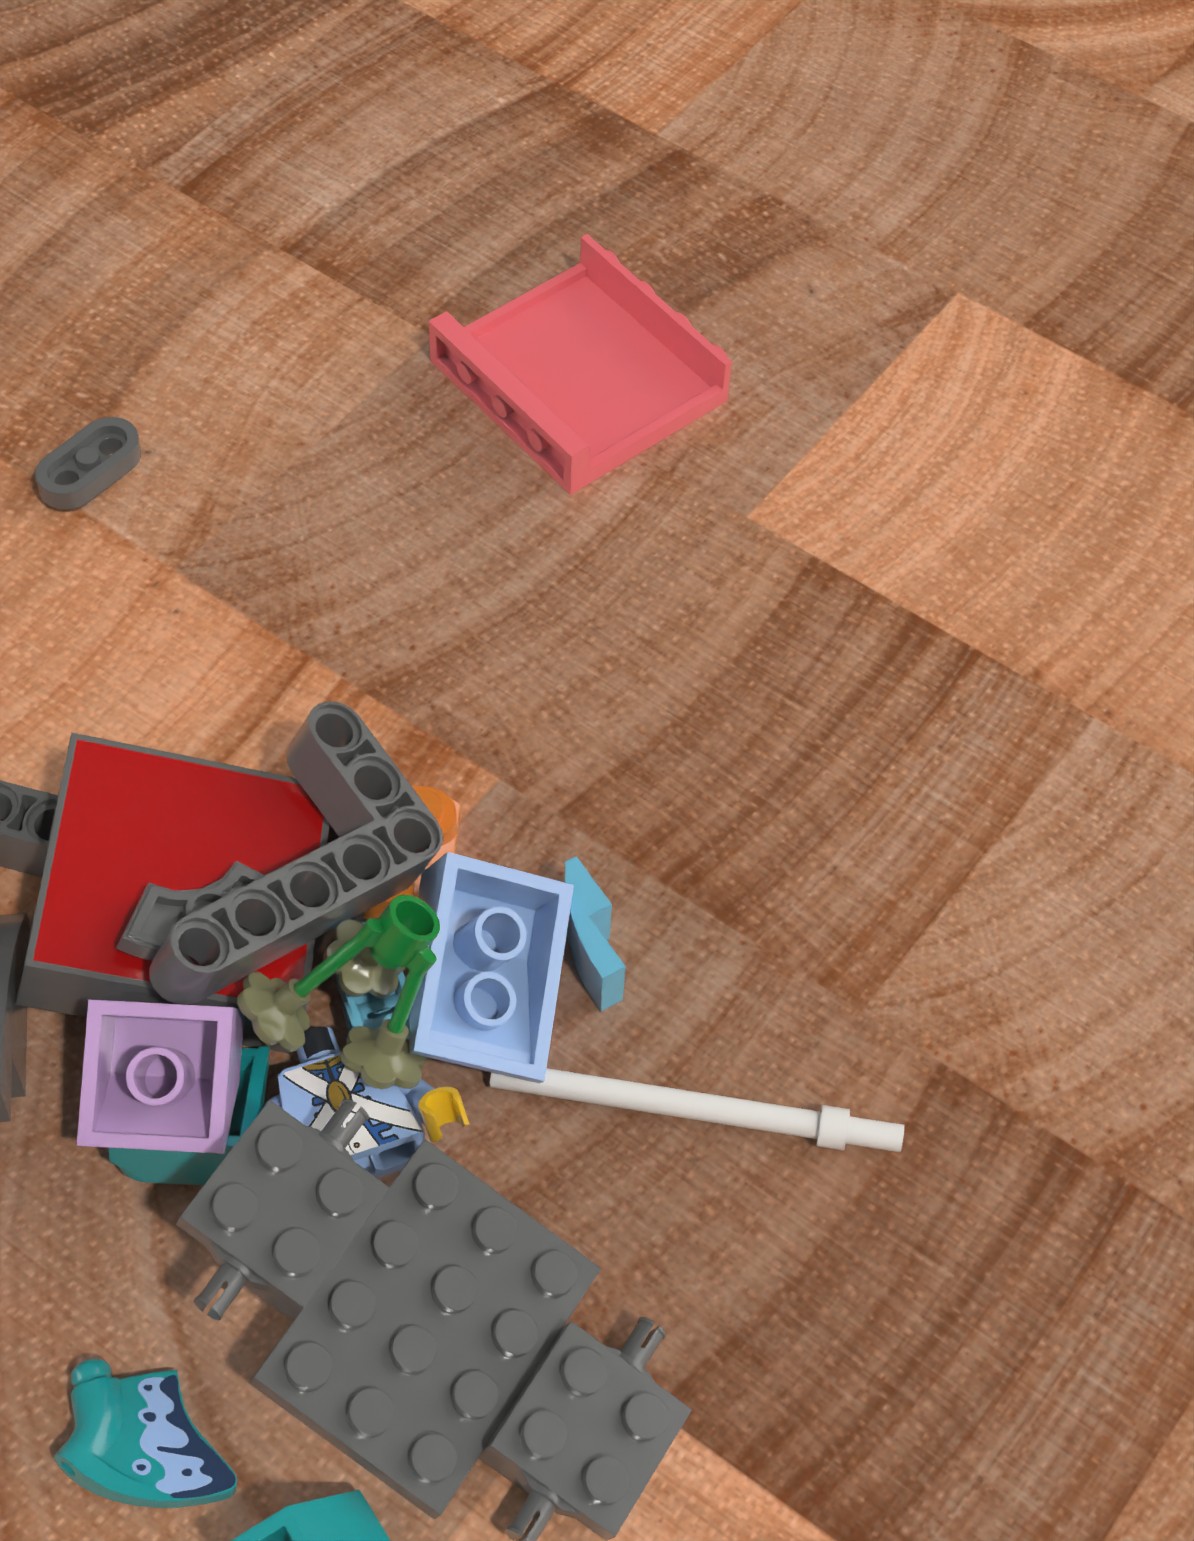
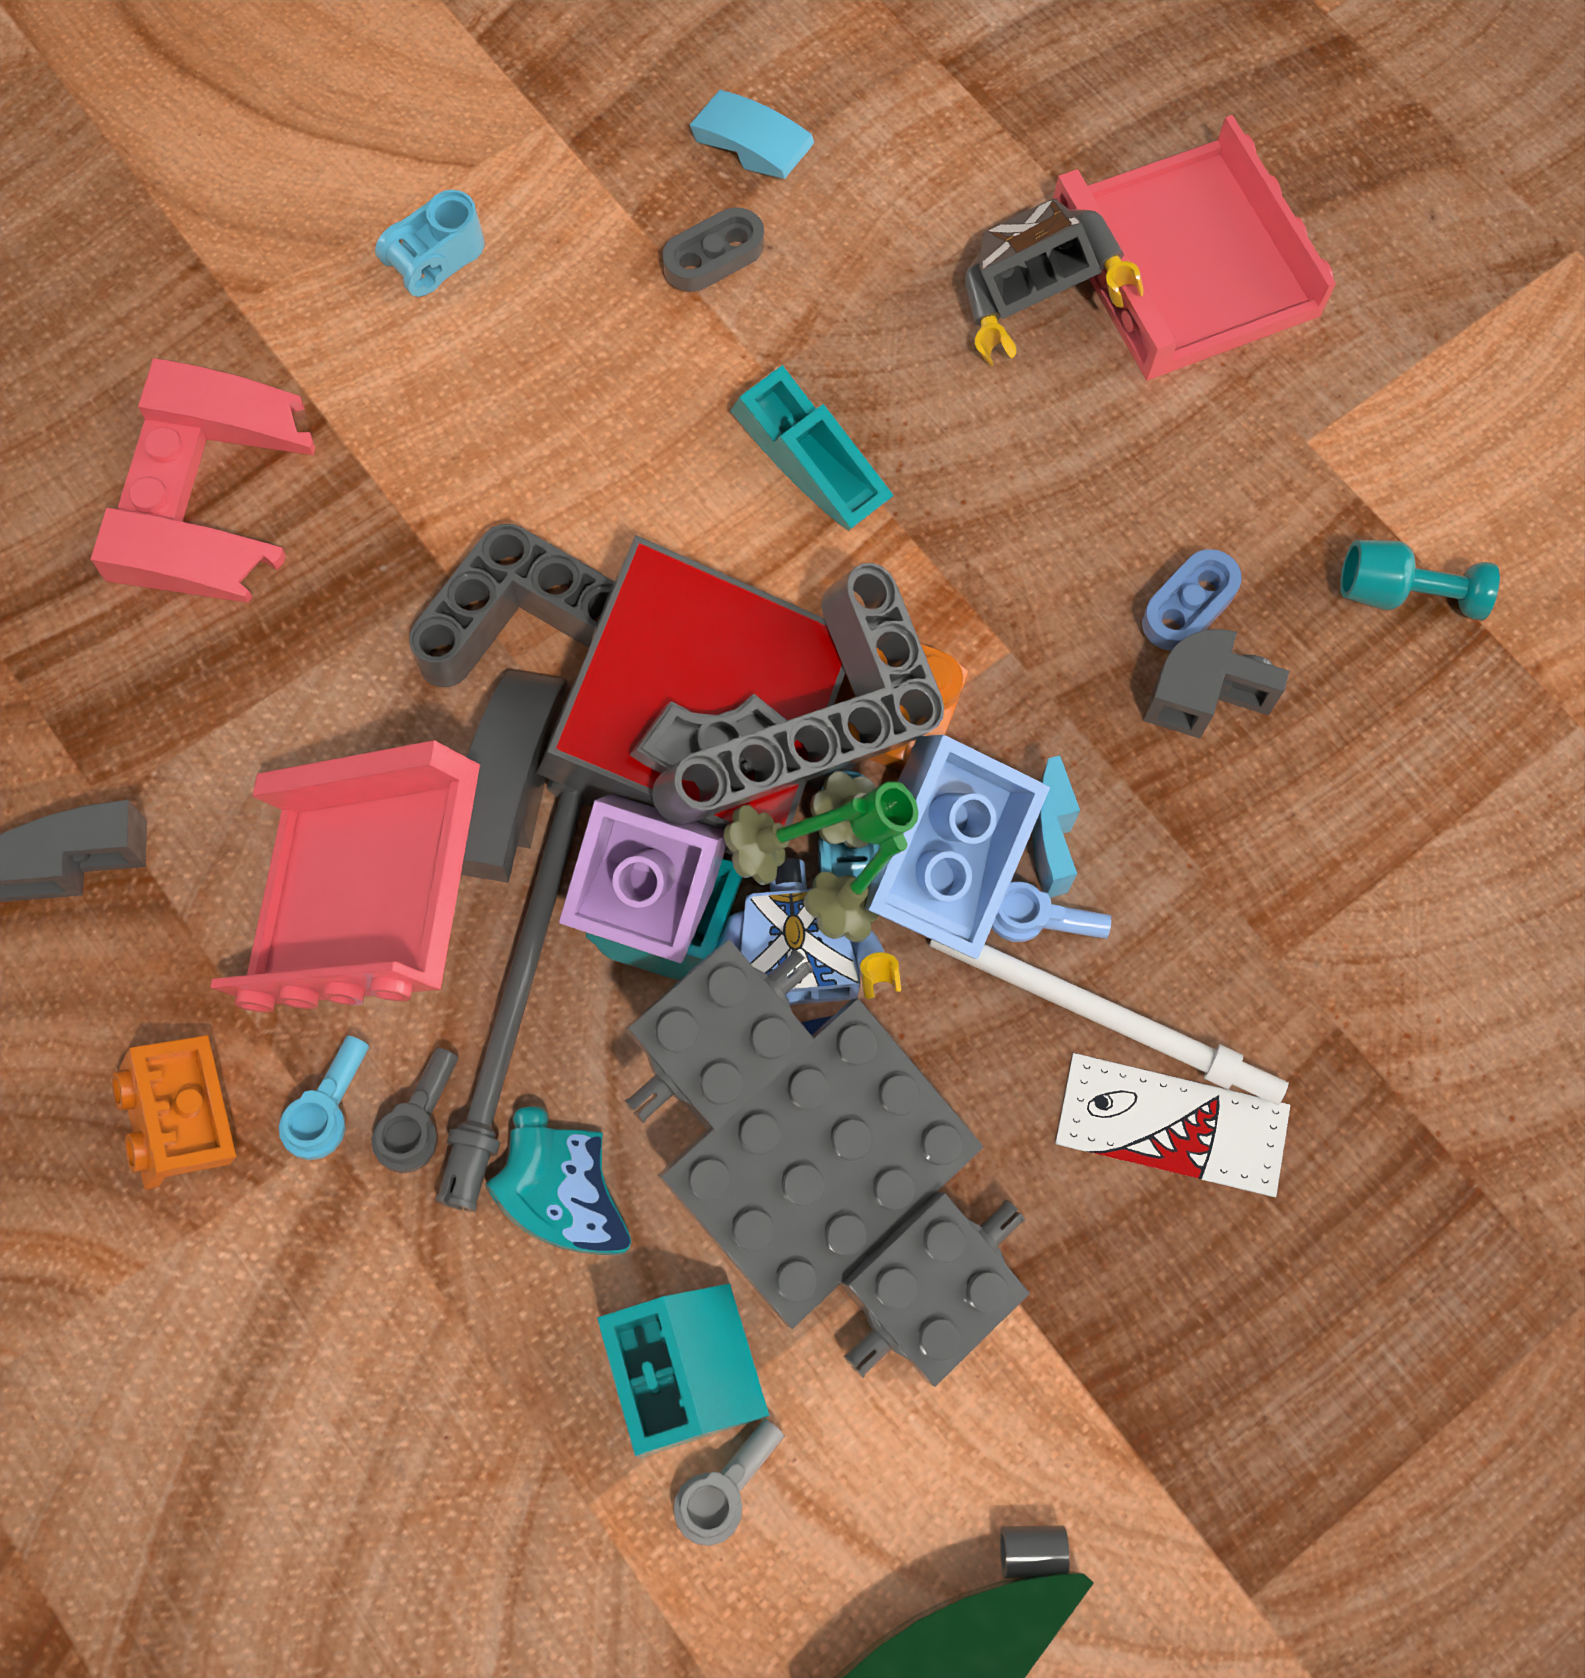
camera: 15 degrees right, 15 degrees up
none -> dark grey bar [434,779,597,1212]
none -> medium azure slope [690,90,814,179]
none -> teal slope [730,365,894,531]
none -> dark grey torso [964,199,1144,366]
none -> light blue plate [991,881,1111,942]
none -> white sticker [1056,1053,1290,1197]
none -> medium blue plate [1142,549,1242,651]
none -> dark grey brick [1143,629,1290,739]
none -> teal piece [1340,540,1500,621]

